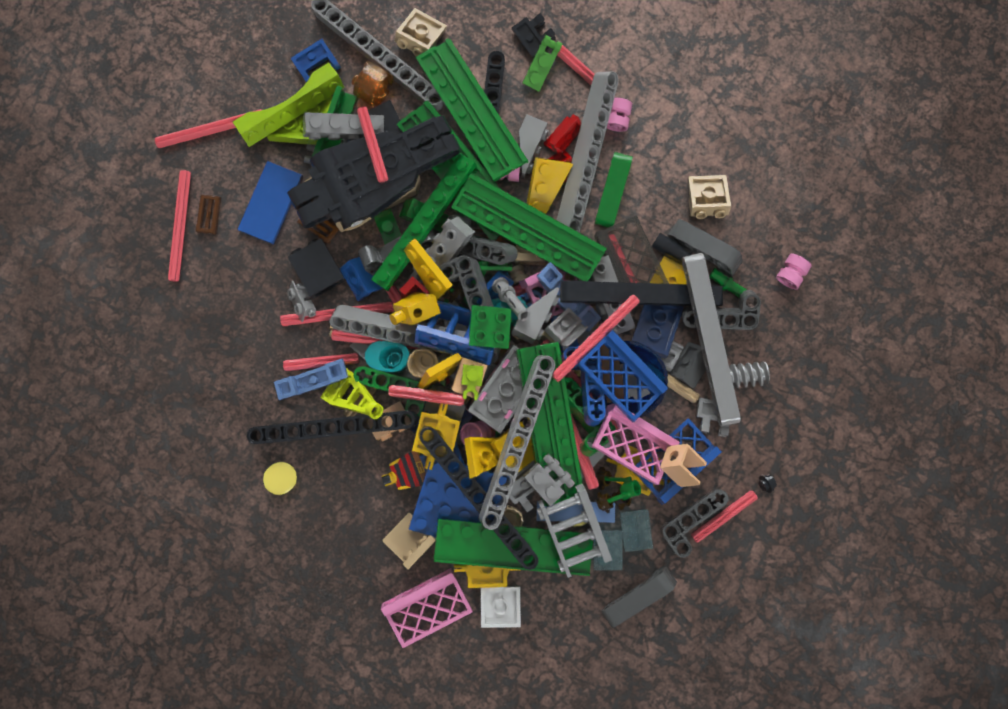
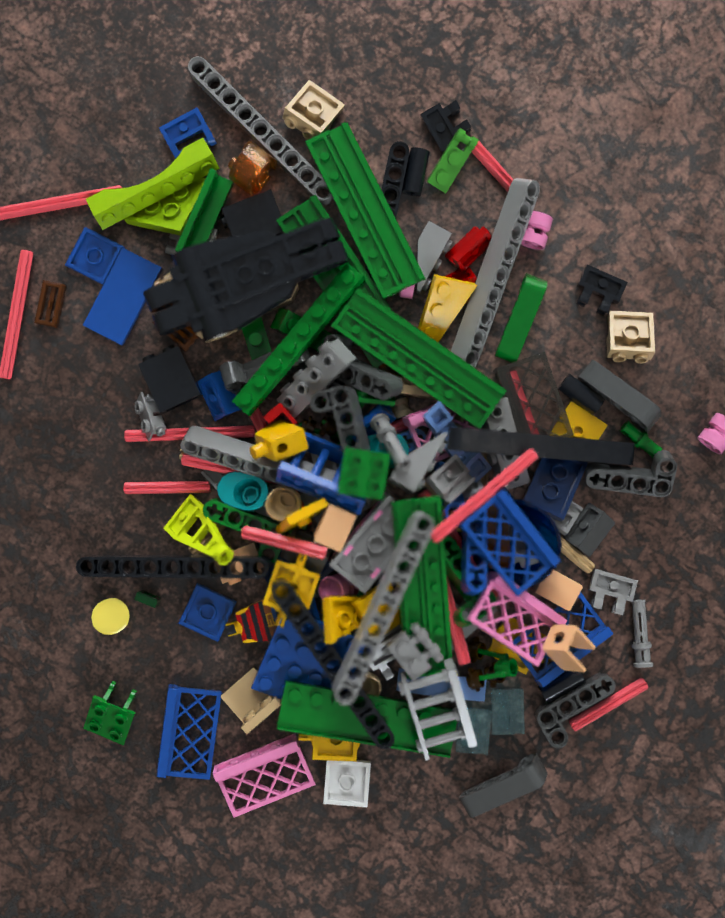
camera: 10 degrees right, 5 degrees up
medium blue slope [274,358,348,400] -> none
light grey brick [303,112,384,141] -> none
coral axle [357,107,388,183] -> none
yellow wing [404,239,452,300] -> none
lime plate [461,364,484,400] -> none
light grey beam [682,253,741,427] -> none
light grey piece [729,361,770,388] -> none
black plate [759,474,777,493] -> none
none -> blue tile [65,227,125,285]
none -> green plate [83,681,137,746]
none -> dark green tile [134,590,161,608]
none -> blue fence [157,684,222,780]
none -> blue tile [178,583,237,642]
none -> black piece [402,147,430,196]
none -> light nougat piece [531,568,583,611]
none -> black piece [538,671,586,704]
none -> black plate [576,264,628,316]
none -> light grey pin [631,599,654,668]

